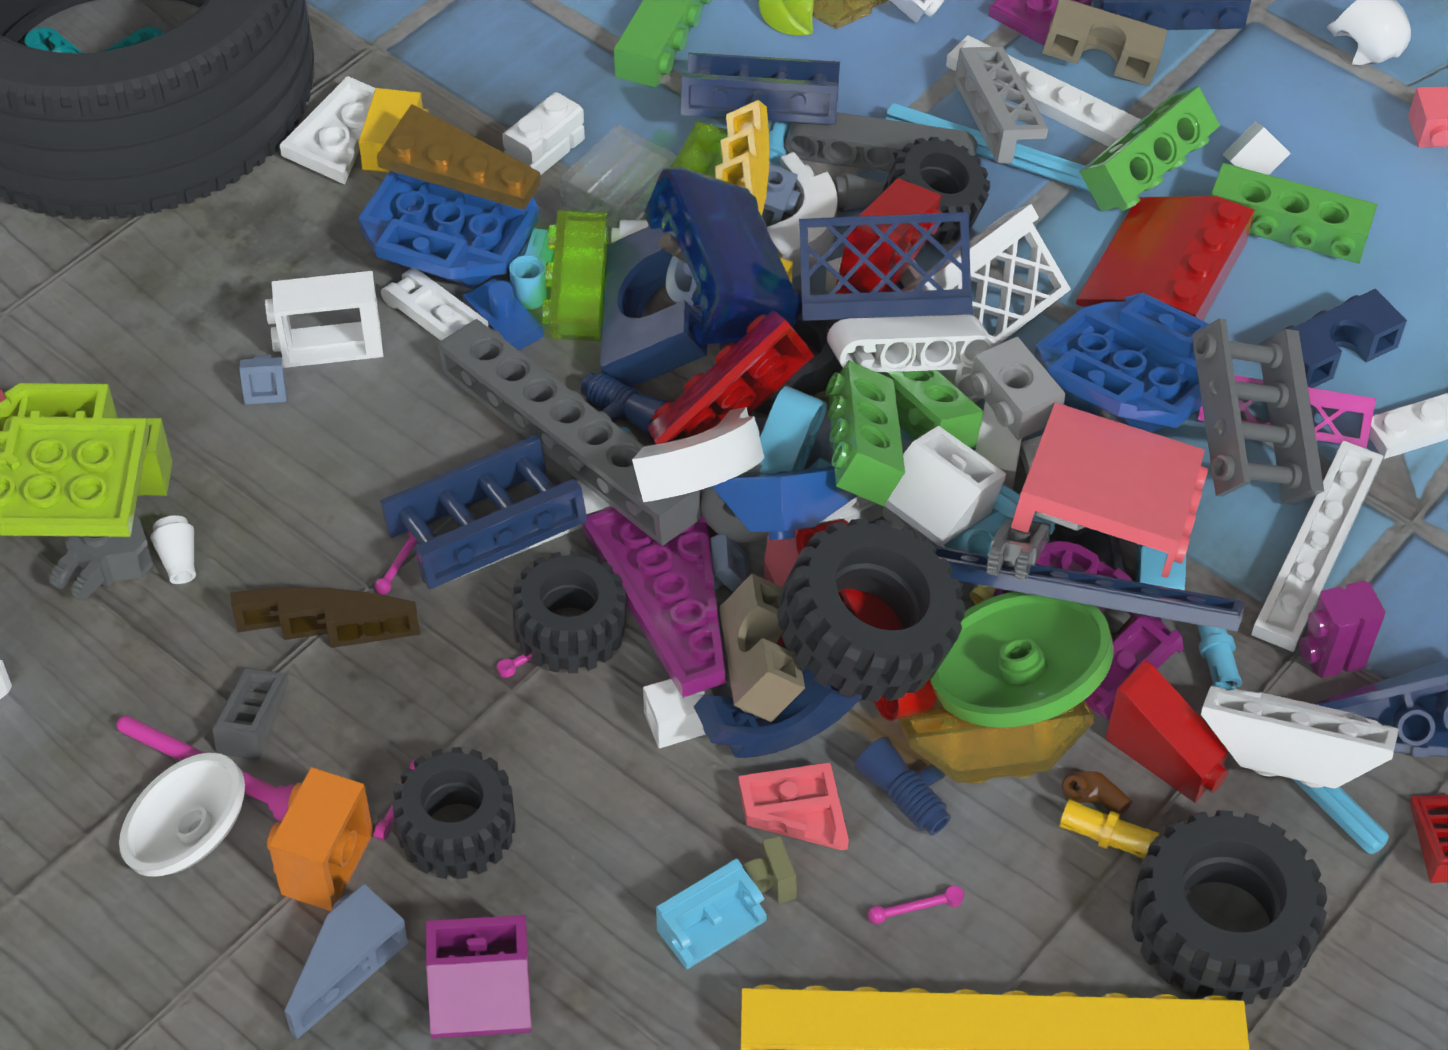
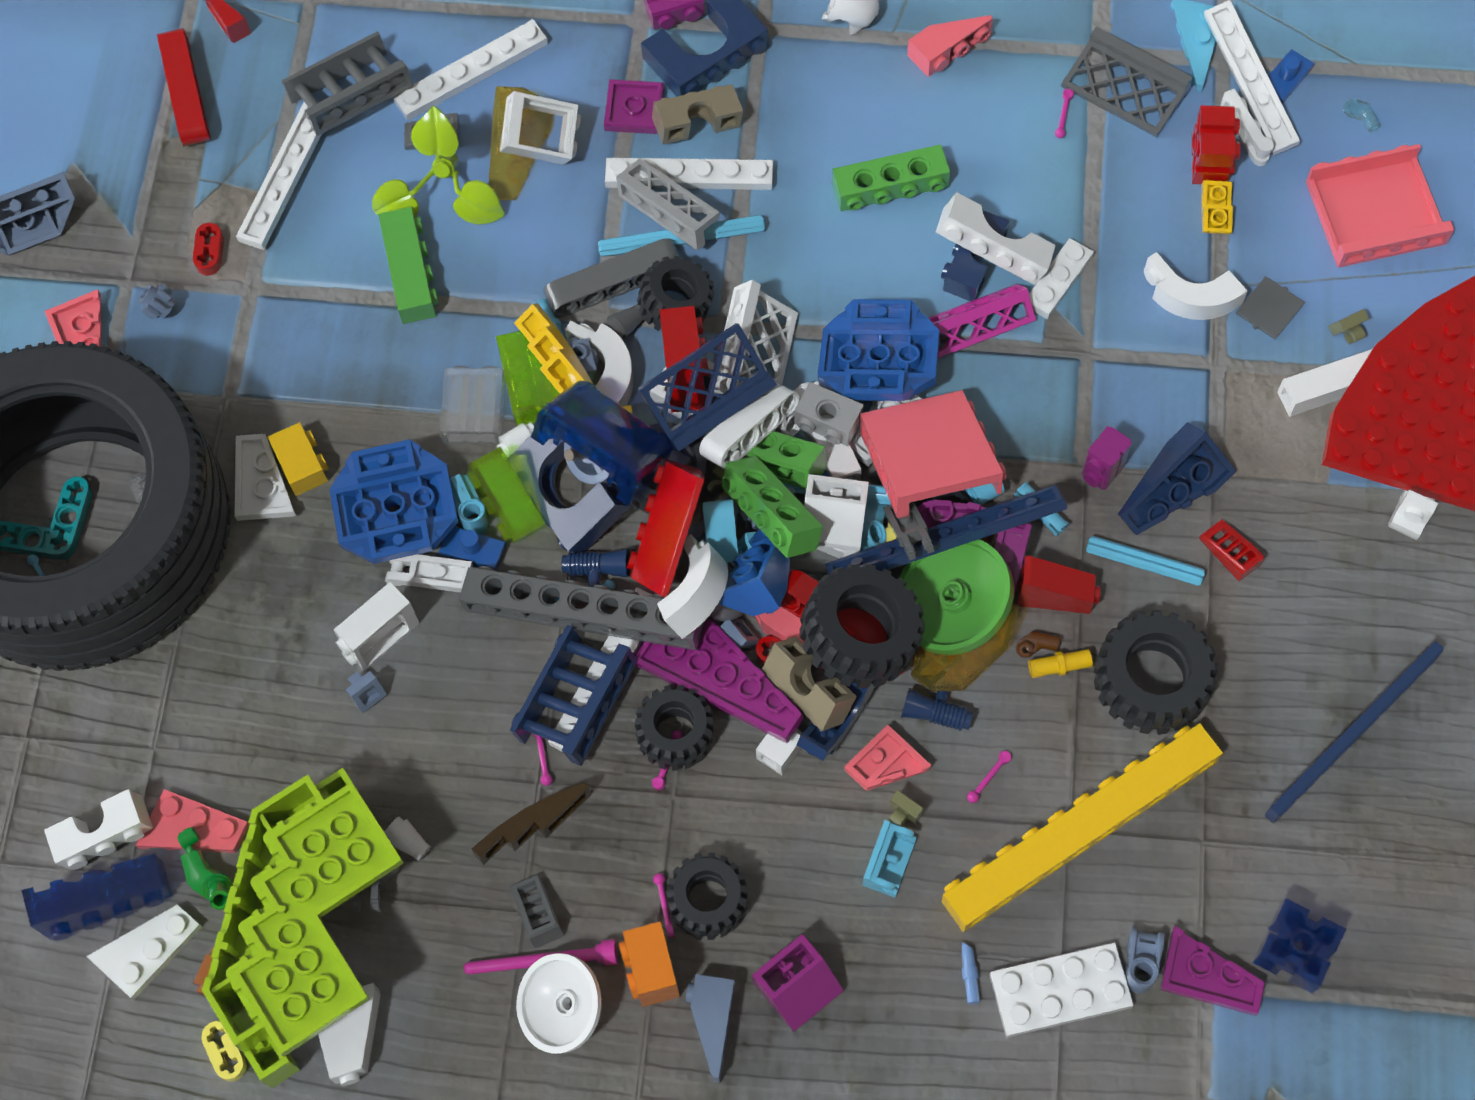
camera: 30 degrees left, 15 degrees up
pearl gold wing [377,104,541,210] -> none
white brick [502,92,585,176] -> none
dark blue fence [681,52,840,125] -> none
red slope [1076,196,1255,321] -> none
bright green brick [1079,86,1220,212] -> none
dark grey fence [1192,318,1324,505] -> none
white wedge [1201,686,1399,789] -> none
white panel [1223,121,1291,175] -> none
white plate [1251,440,1383,652] -> none
none -> white arch [936,192,1056,285]

